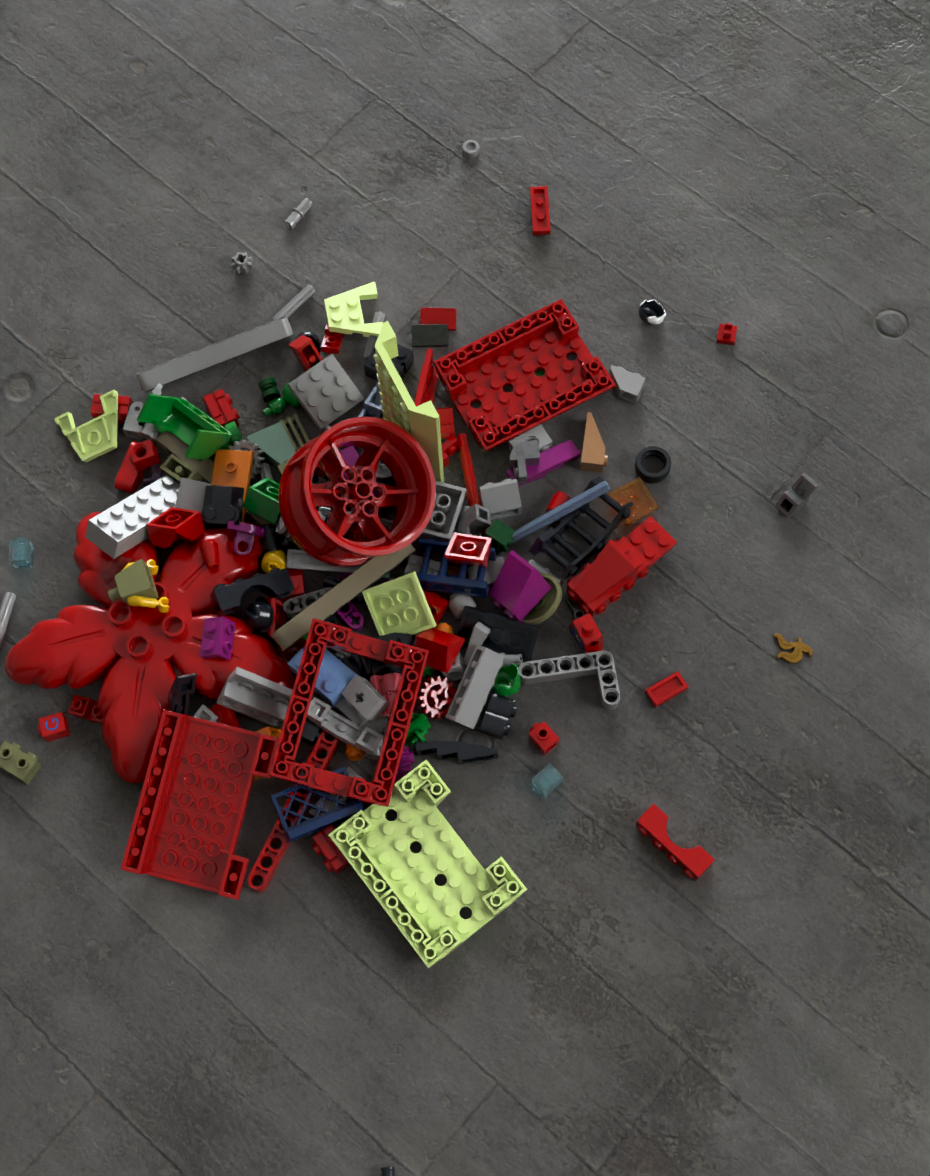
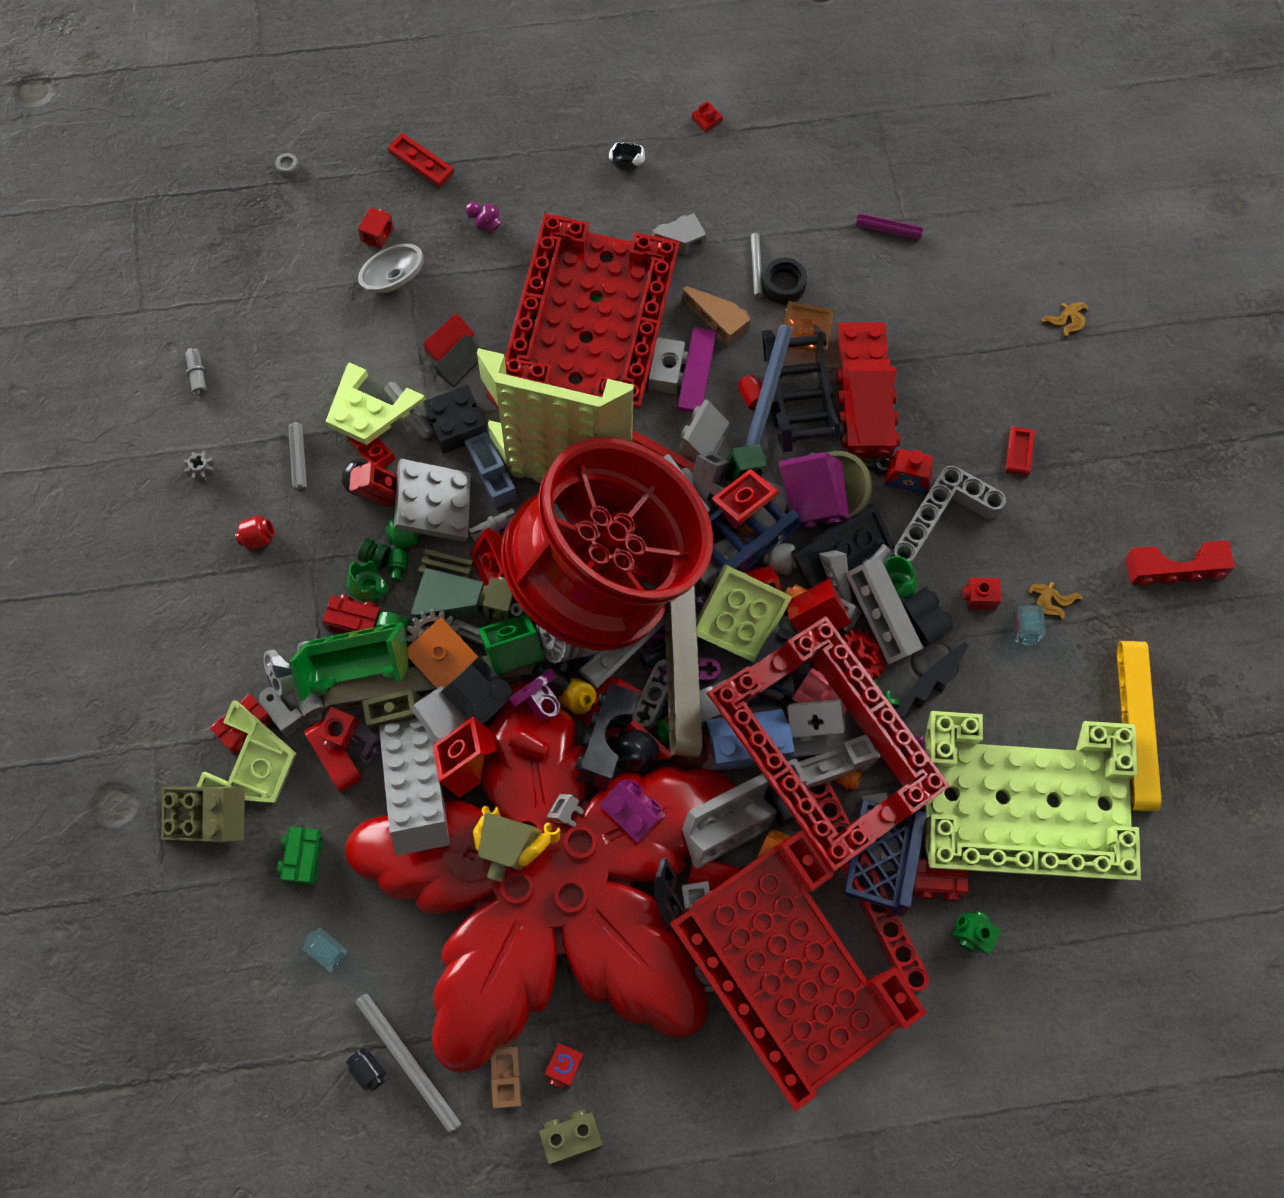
camera: 55 degrees left, 0 degrees up
red slope [67,695,104,724] -> none
light grey beam [136,316,293,391] -> none
flat silver brick [509,440,540,484] -> none
flat silver brick [775,472,819,518] -> none
none -> olive slope [161,787,245,842]
none -> red head [236,515,275,551]
none -> green brick [277,827,324,887]
none -> green hair [346,561,389,602]
none -> red brick [358,207,394,249]
none -> light grey dish [358,244,424,294]
none -> magenta animal [465,202,503,234]
none -> medium nougat slope [490,1046,521,1108]
none -> light grey tile [547,794,584,826]
none -> light grey bar [751,233,763,298]
none -> magenta axle [856,213,923,240]
none -> green brick [952,911,1002,955]
none -> pearl gold piece [1028,582,1082,620]
none -> yellow beam [1117,641,1161,811]

